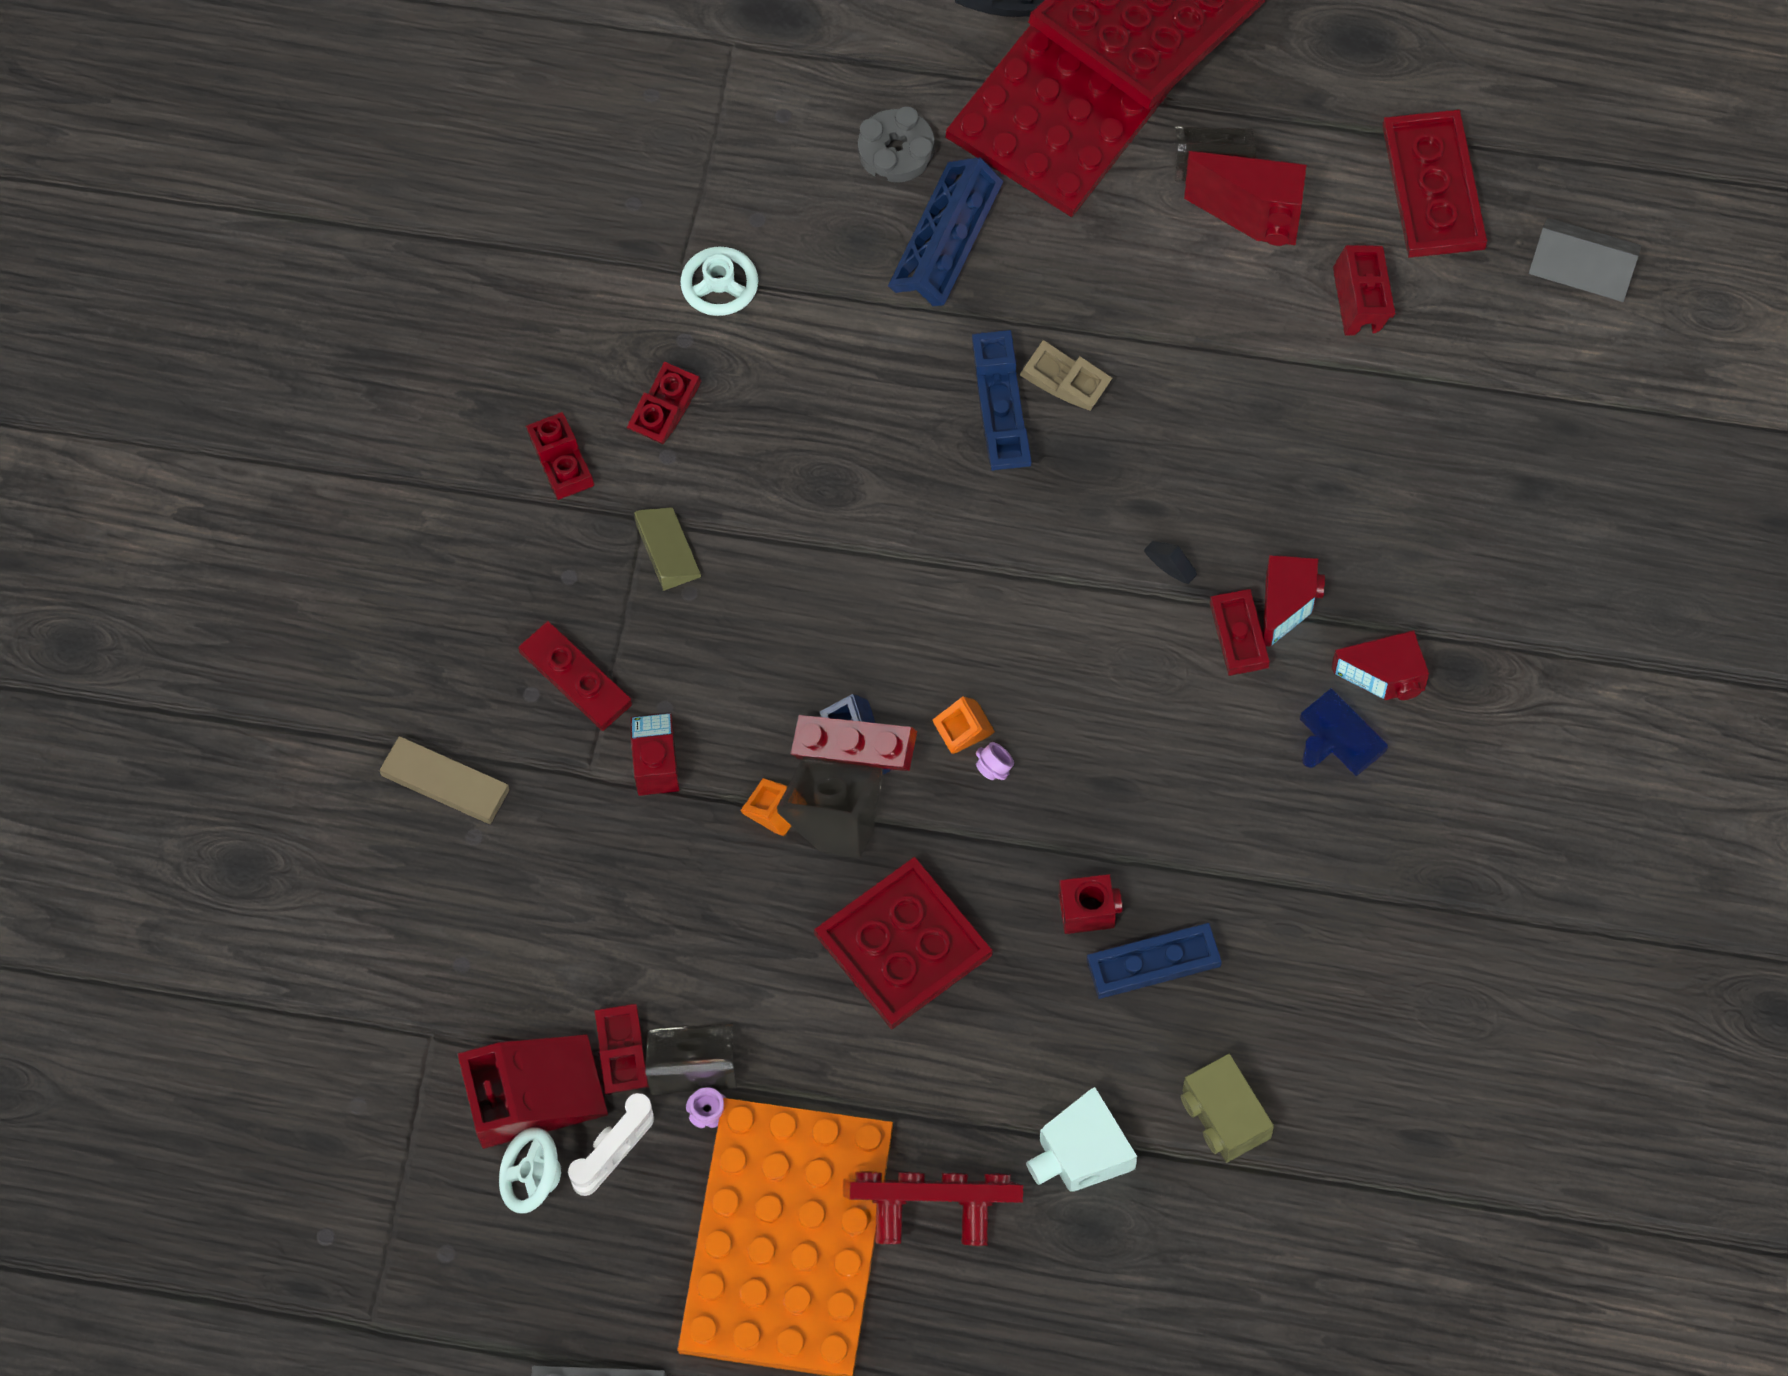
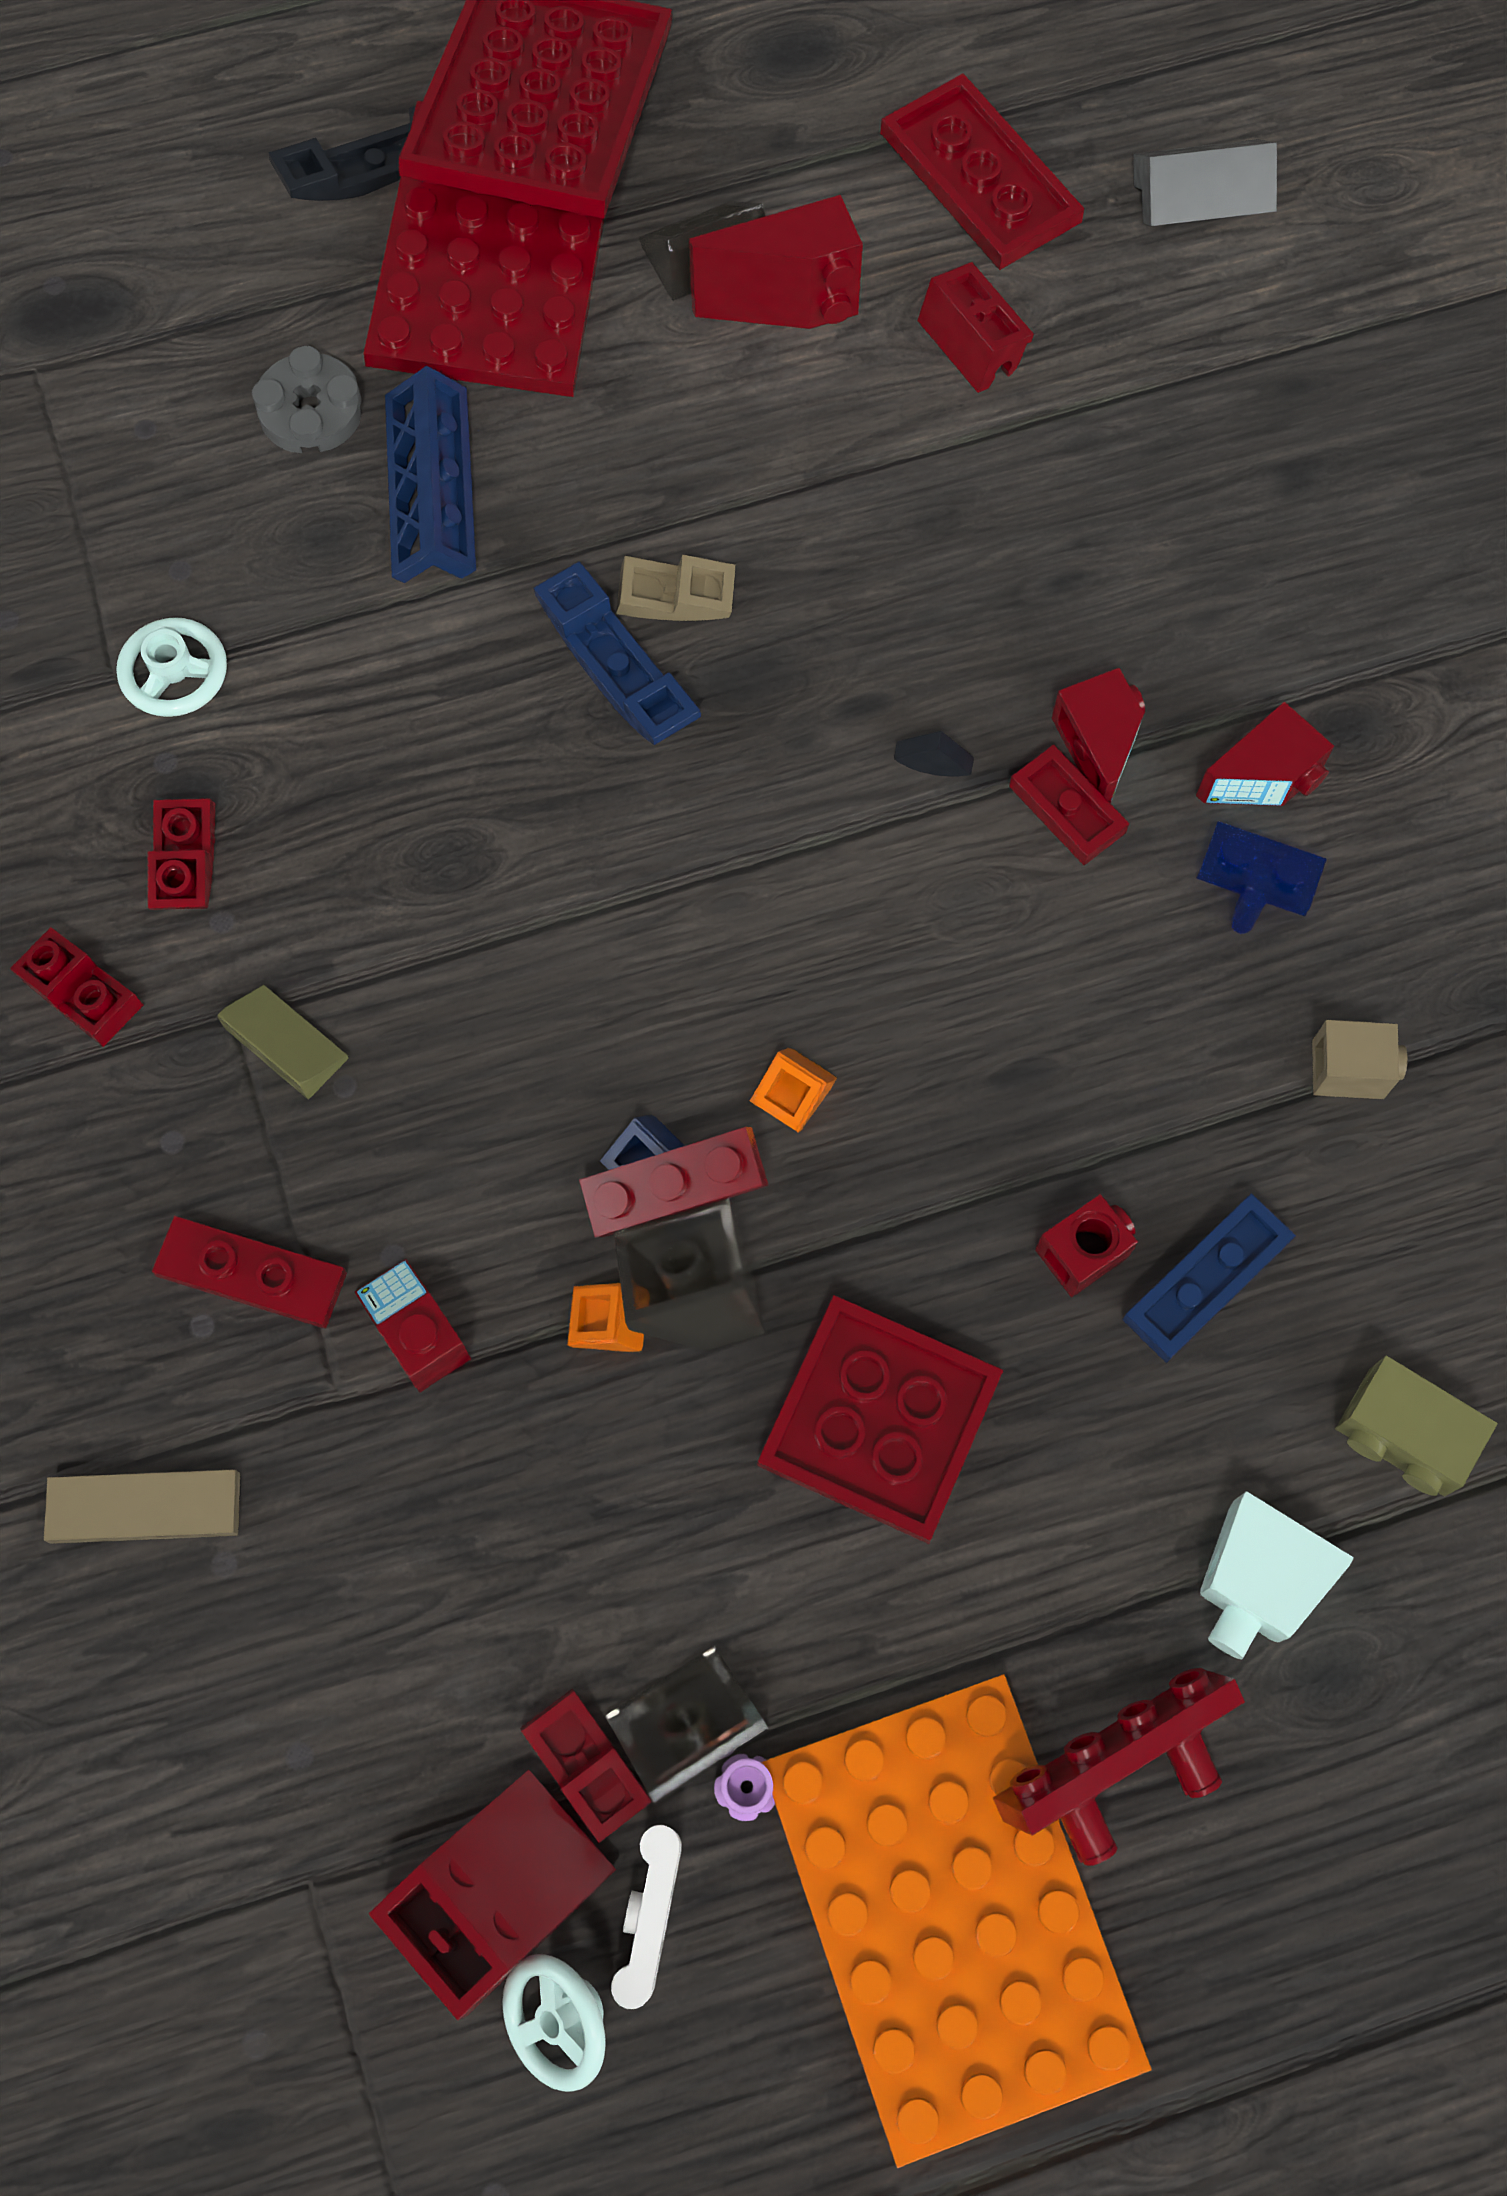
camera: 30 degrees left, 5 degrees up
lavender plate [976,742,1014,780] -> none
none -> dark tan brick [1312,1020,1407,1099]

